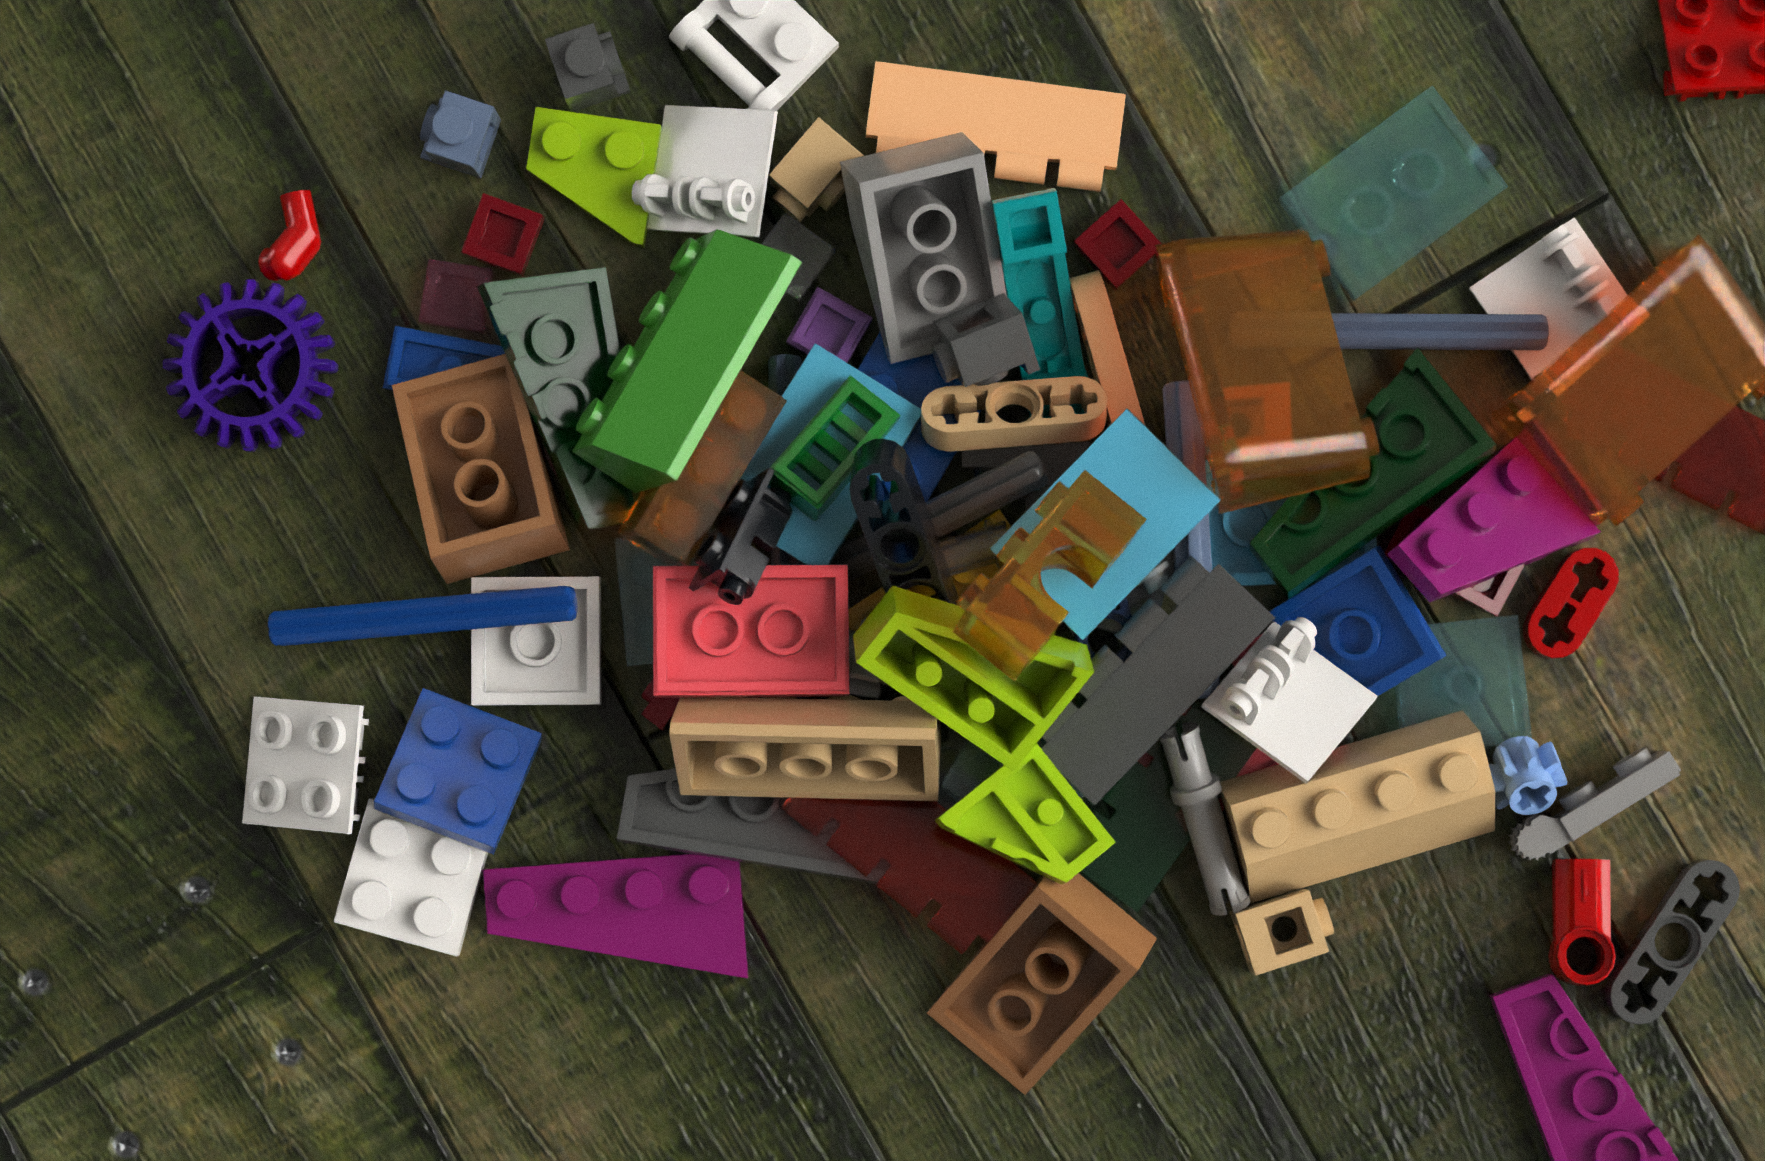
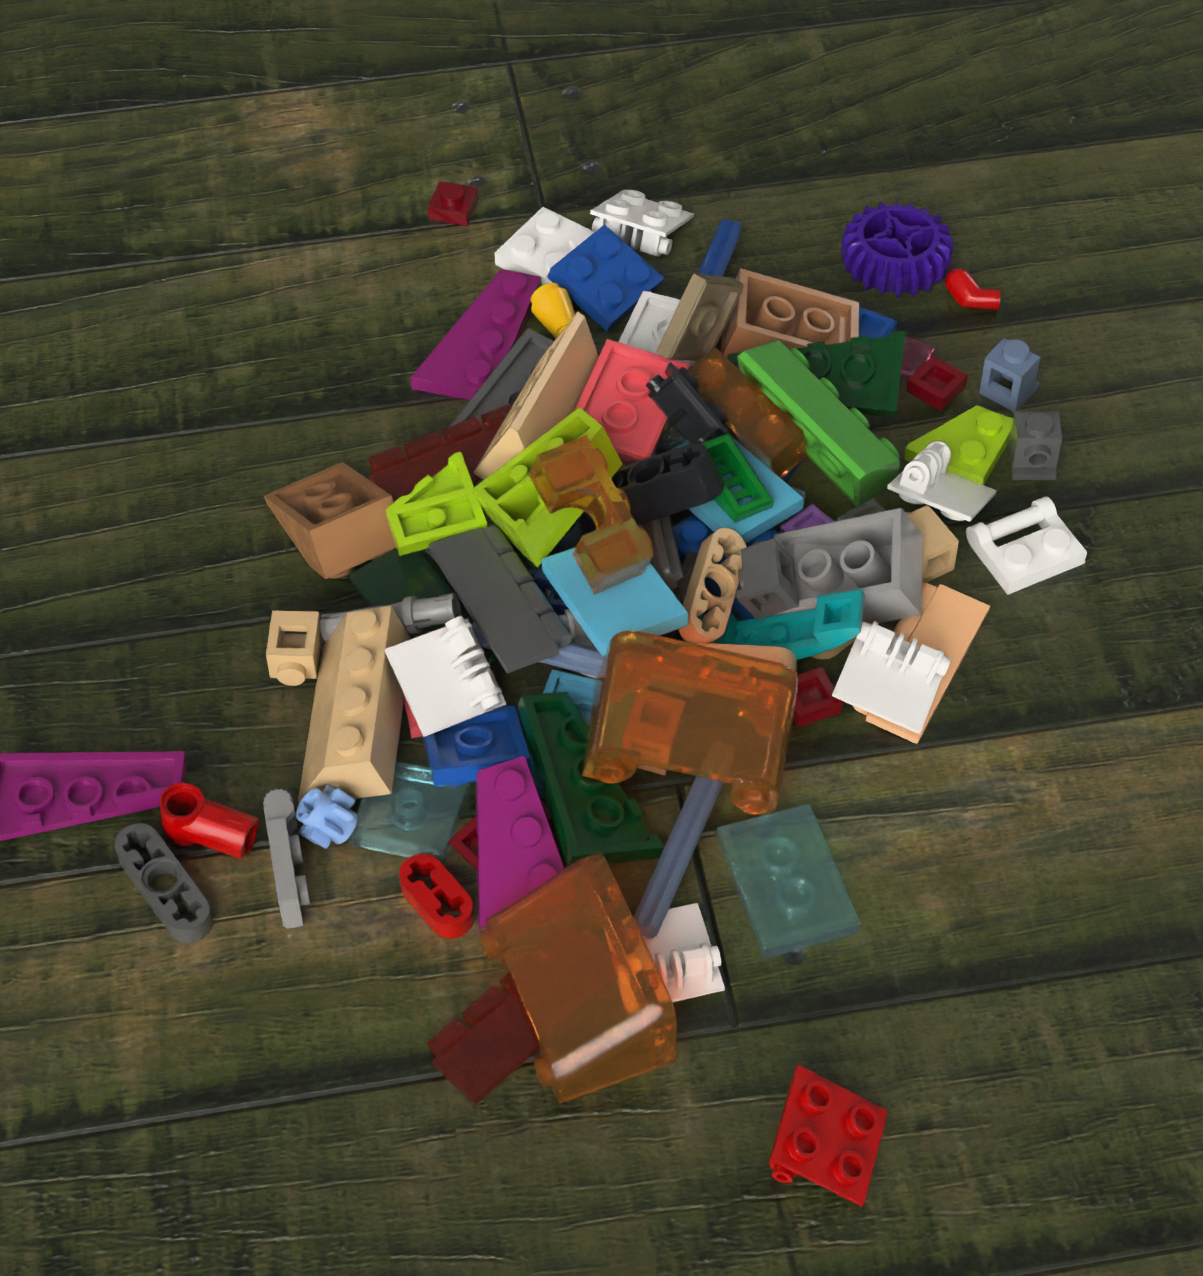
camera: 110 degrees right, 35 degrees down
none -> dark red plate [428,181,478,226]
none -> yellow cone [530,283,575,339]
none -> dark tan plate [656,273,744,361]
none -> white hinge [832,621,951,734]

